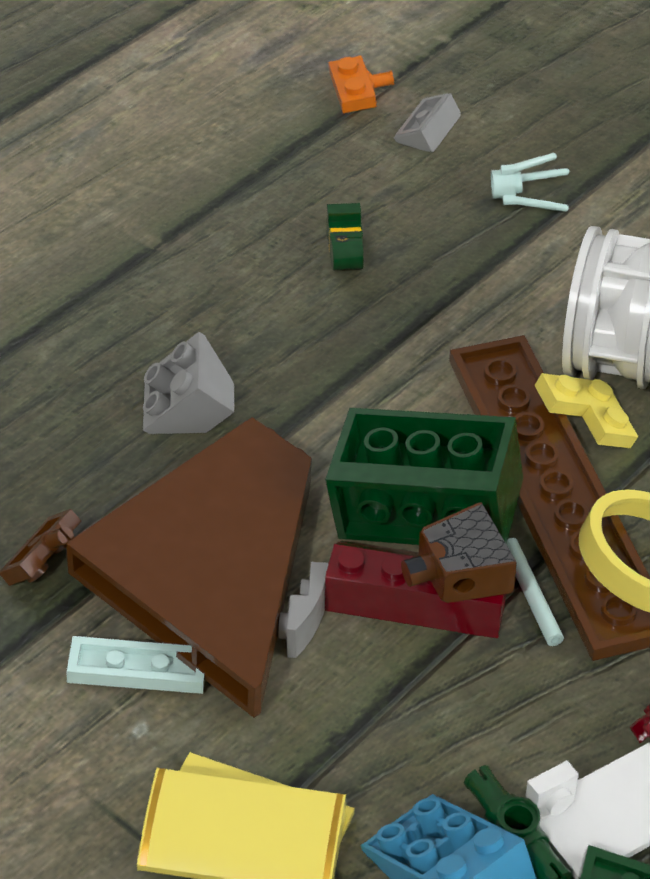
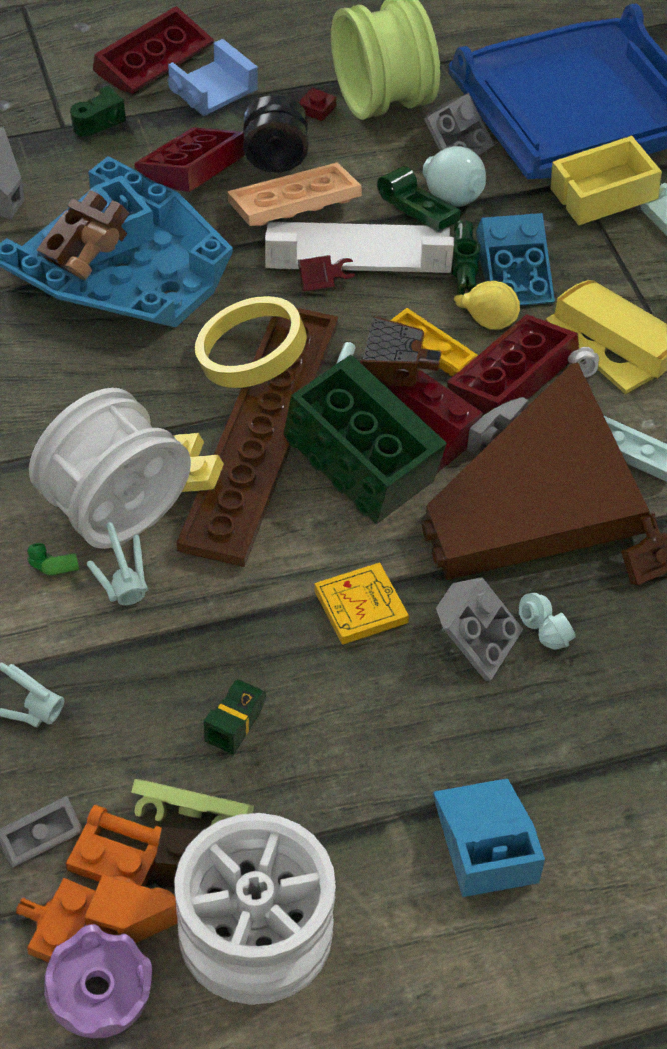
camera: 150 degrees left, 5 degrees up
none -> lavender plate [44,925,152,1038]
none -> orange plate [66,805,162,887]
none -> orange slope [84,875,178,943]
none -> light aqua plant [87,522,148,606]
none -> yellowish green plate [131,779,254,825]
none -> dark brown brick [155,827,202,888]
none -> white wheel [174,813,336,1005]
none -> yellow tile [314,562,409,645]
none -> yellow tile [391,308,478,377]
none -> dark azure slope [433,778,545,897]
none -> dark red slope [447,314,579,415]
none -> light yellow hat [454,281,520,330]
none -> light aqua plate [519,592,552,629]
none -> light aqua plate [539,612,576,649]
none -> white plate [568,347,599,378]

